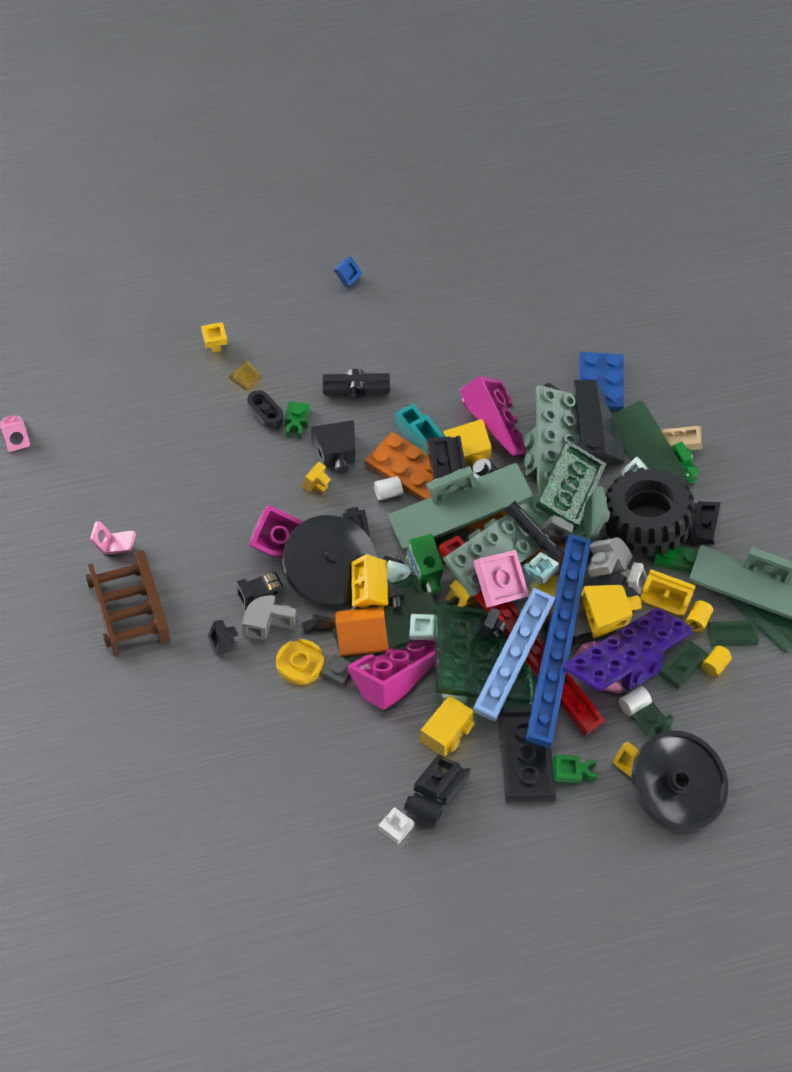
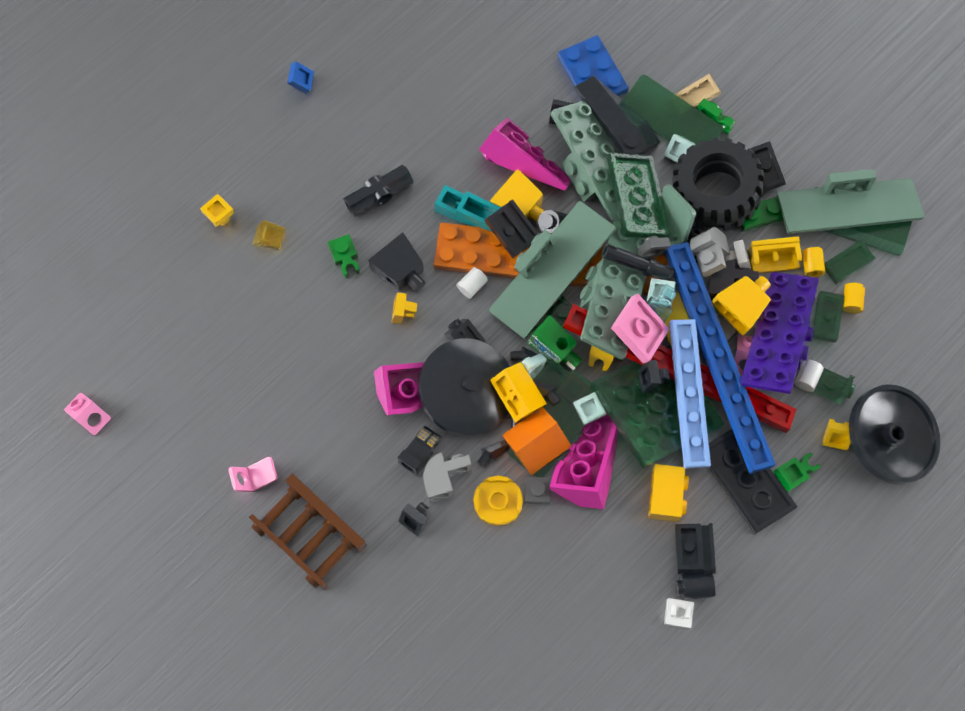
camera: 25 degrees left, 15 degrees up
black plate [247,390,283,428] -> none

